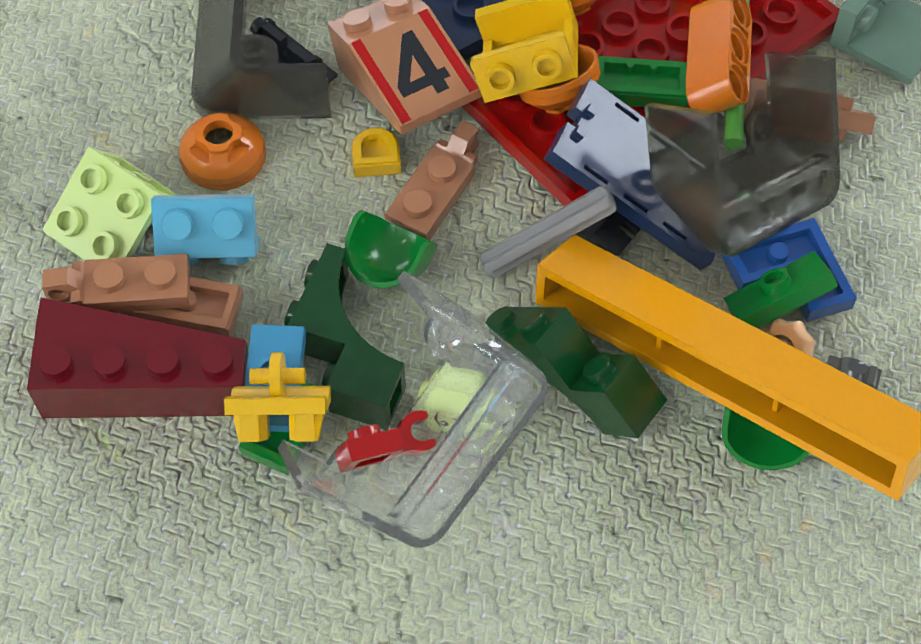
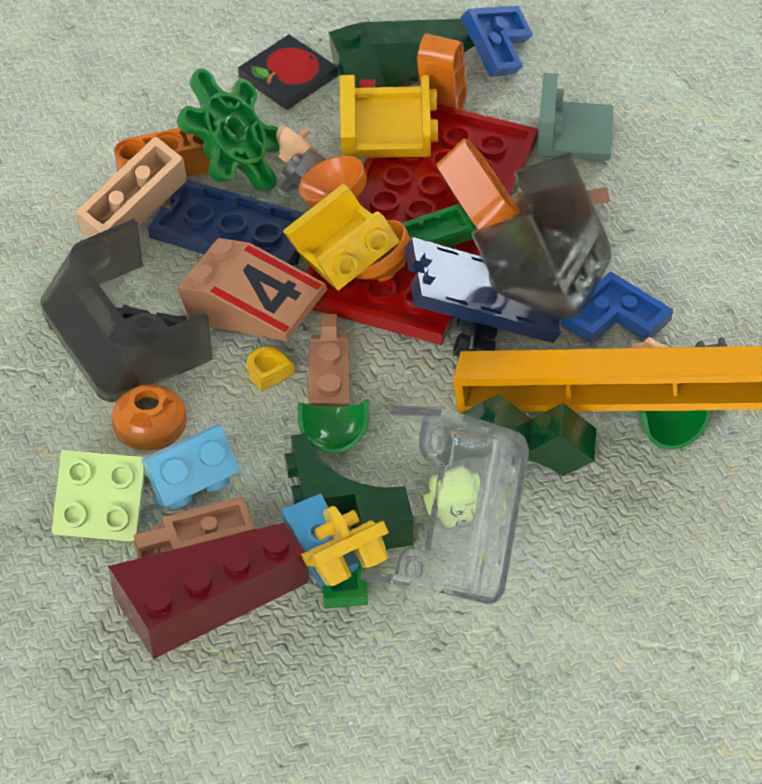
camera: 30 degrees left, 10 degrees down
nougat hinge [42,254,190,312] -> none
red plate [334,410,437,473] -> none
light grey axle [480,186,617,277] -> none
green plate [723,251,838,328] -> none

